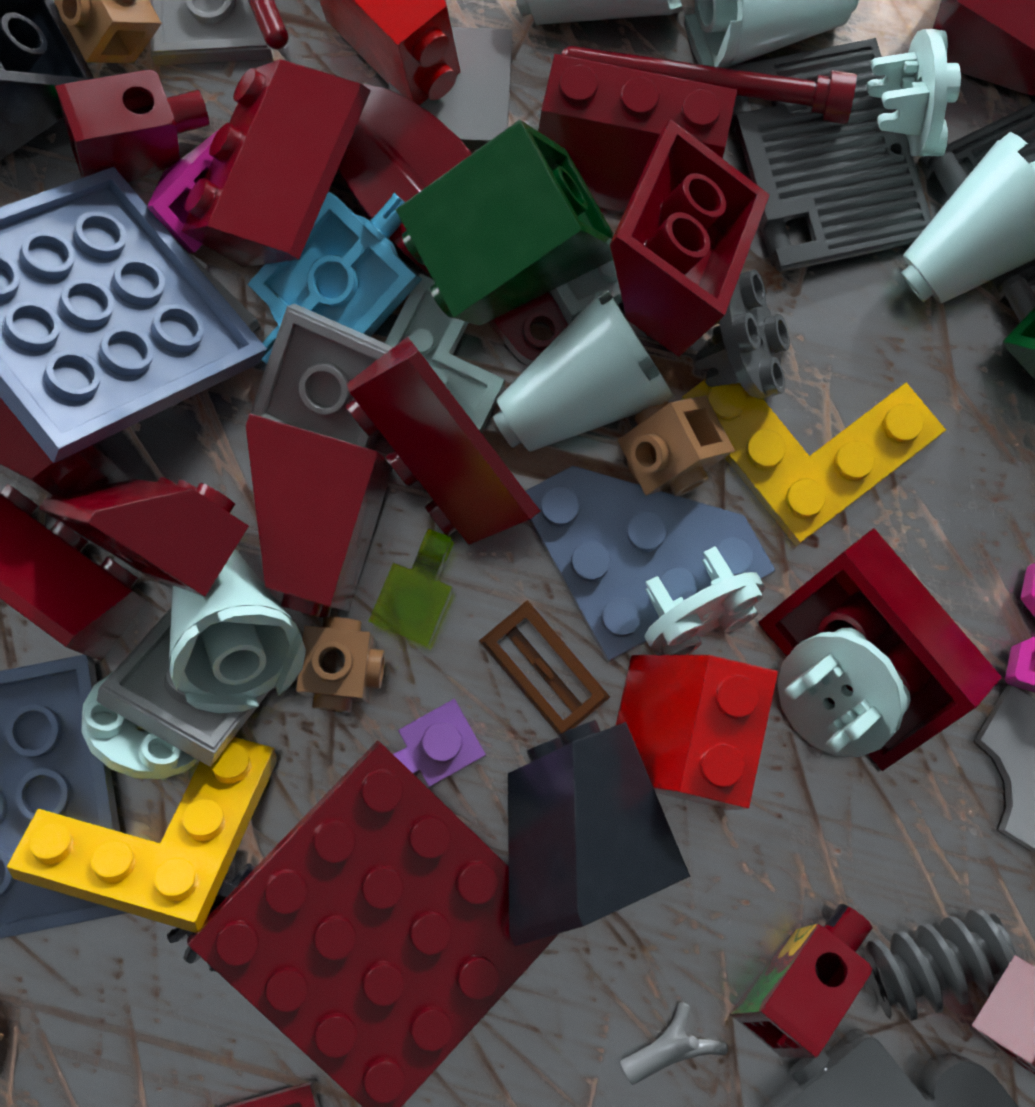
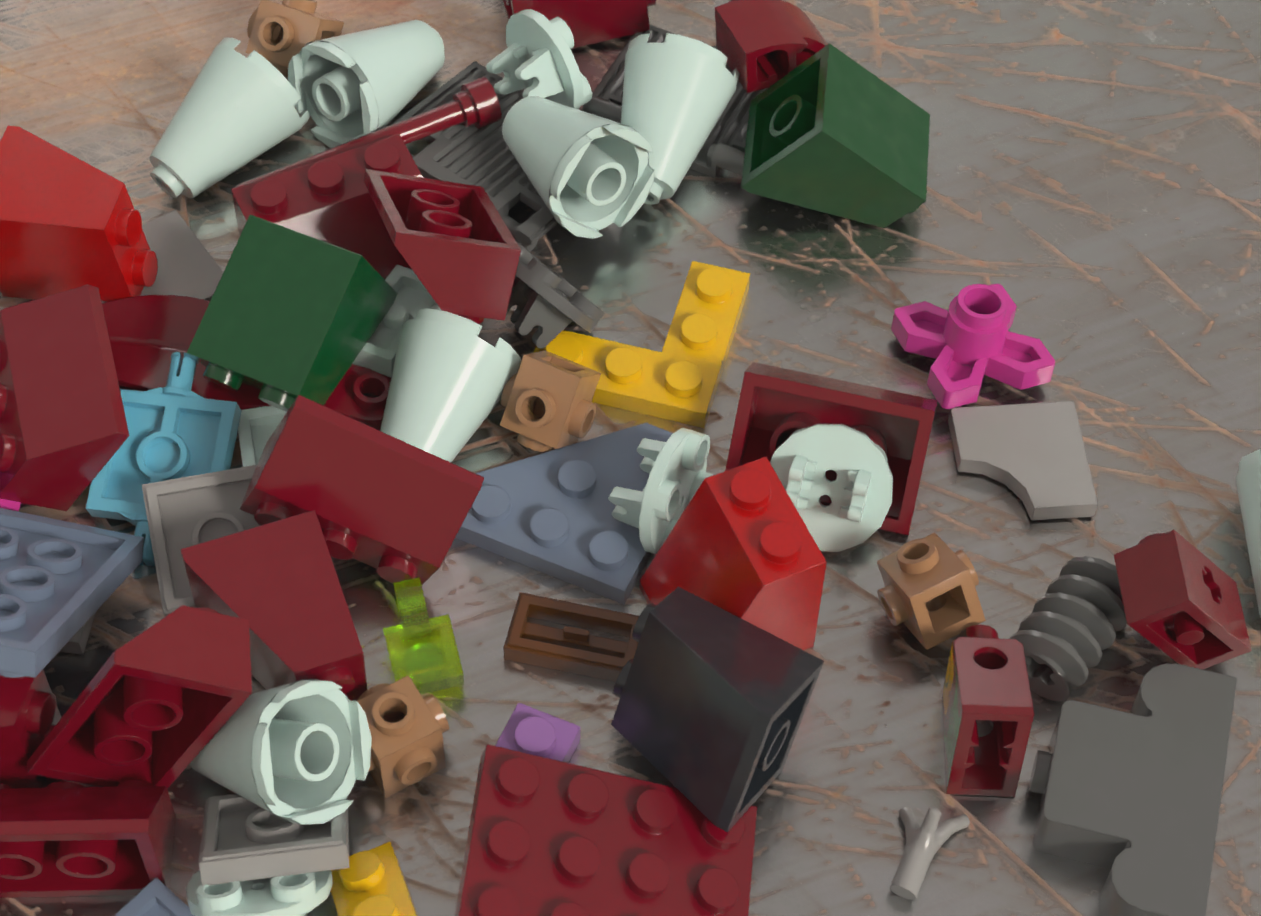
camera: 40 degrees left, 25 degrees down
none -> light aqua cone [502,96,655,239]
none -> medium nougat brick [877,532,986,650]

